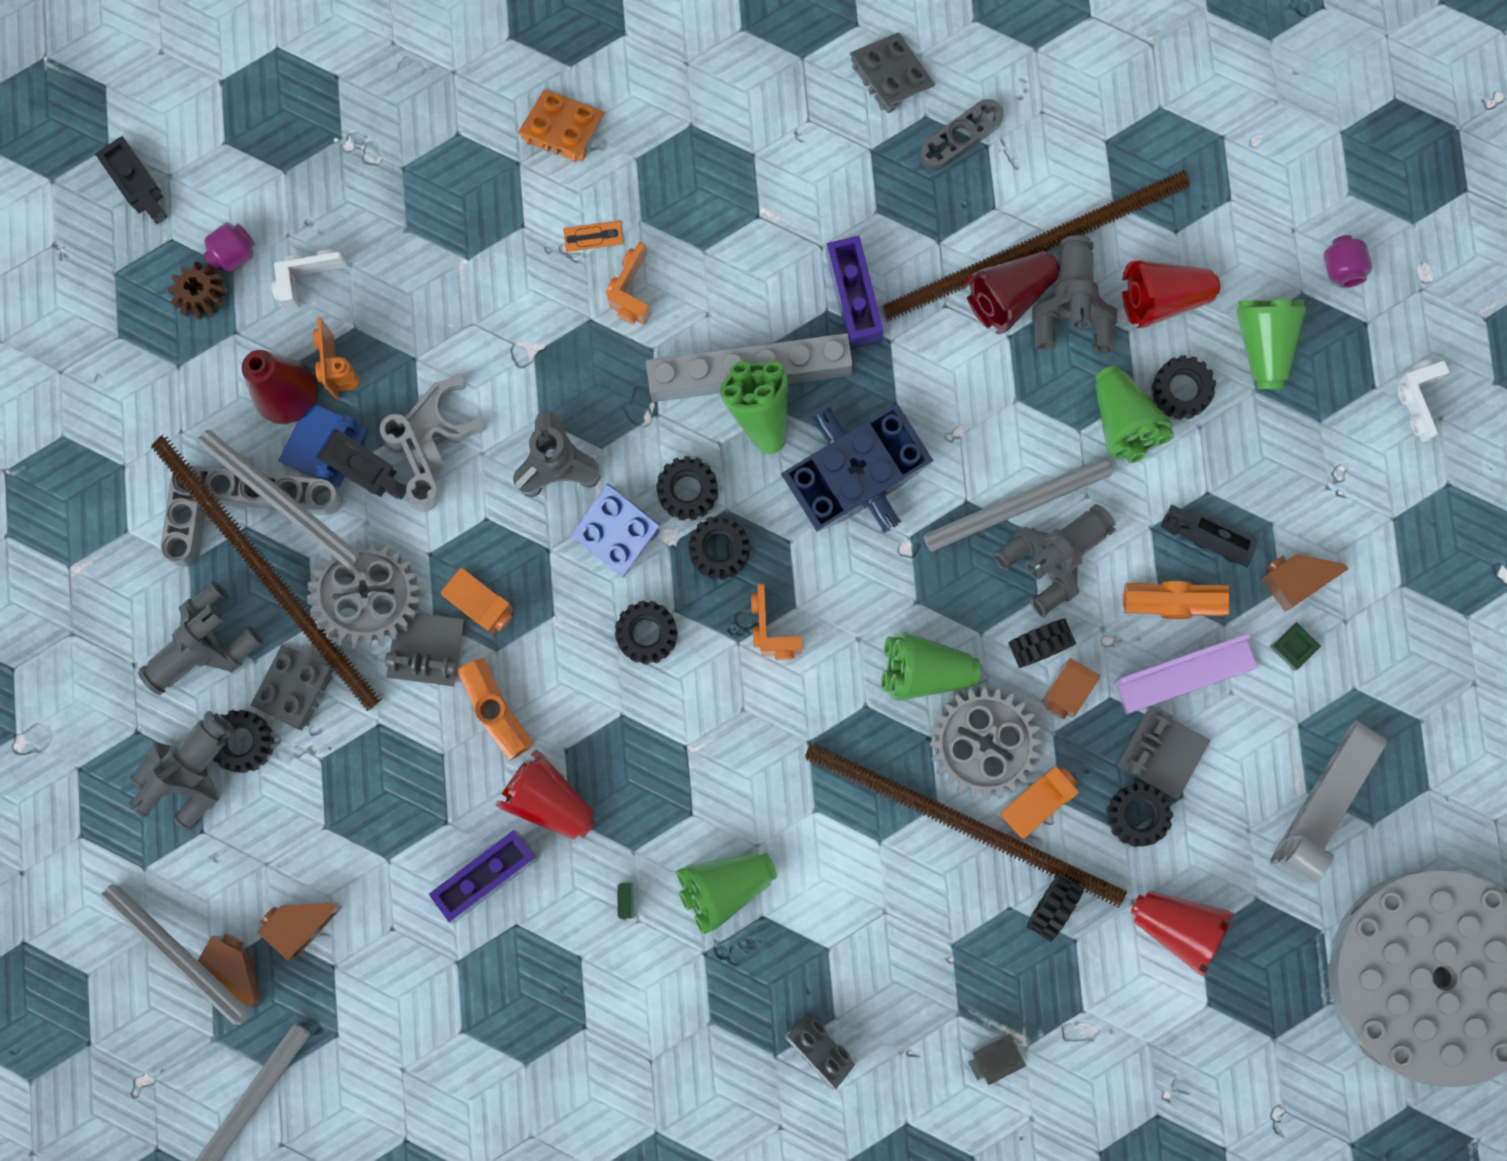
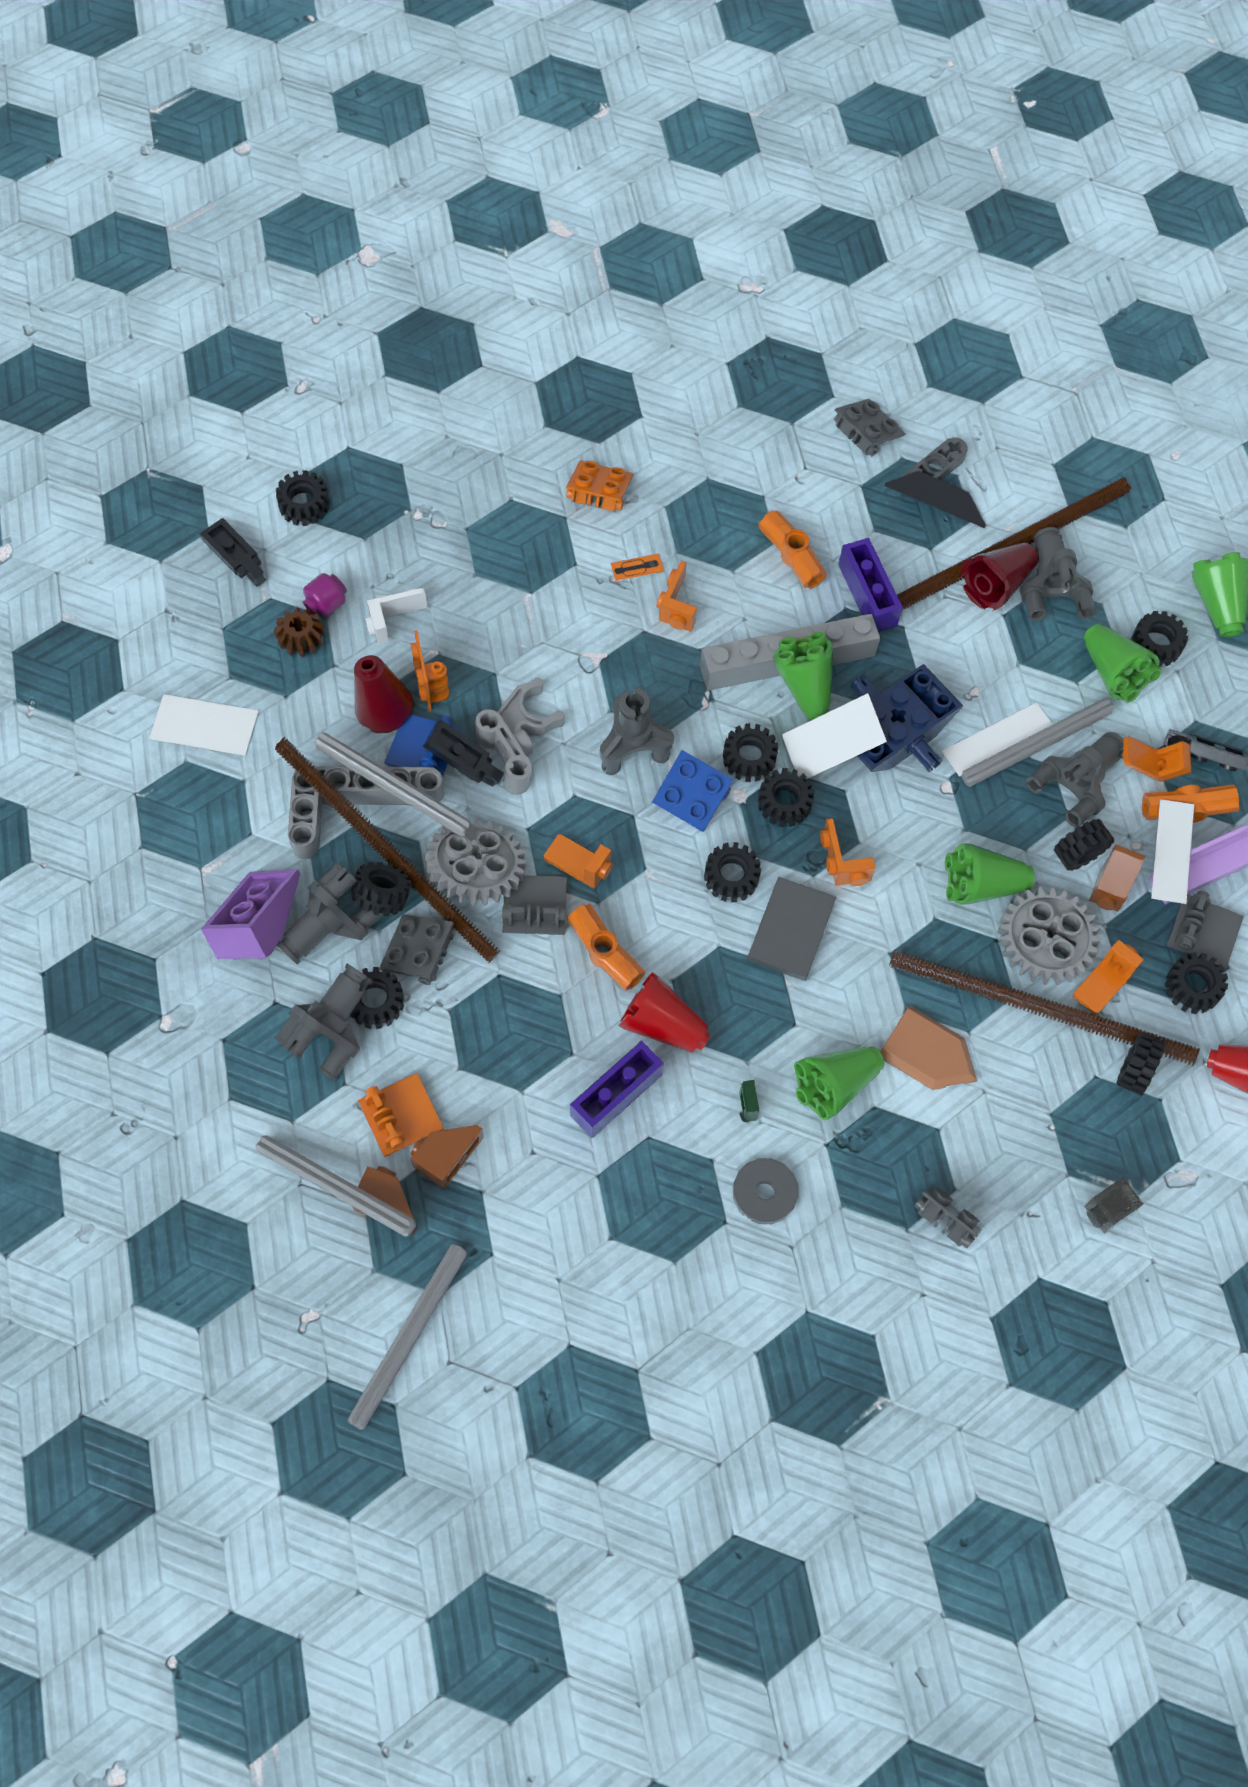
camera: 15 degrees left, 15 degrees down
red cone [1122,260,1221,328] -> none
none -> white sticker [149,694,259,756]
none -> medium lavender slope [201,869,300,960]
none -> black tyre [276,470,330,526]
none -> black tyre [351,862,411,916]
none -> orange hinge [358,1073,444,1157]
none -> dark grey tile [733,1158,798,1225]
none -> dark grey tile [747,877,836,982]
none -> orange piece [758,510,827,589]
none -> white sticker [782,693,887,779]
none -> nougat tile [880,1006,977,1090]
none -> black sticker [884,471,986,528]
none -> white sticker [942,702,1053,777]
none -> orange bracket [1122,736,1191,782]
none -> white sticker [1151,799,1194,904]

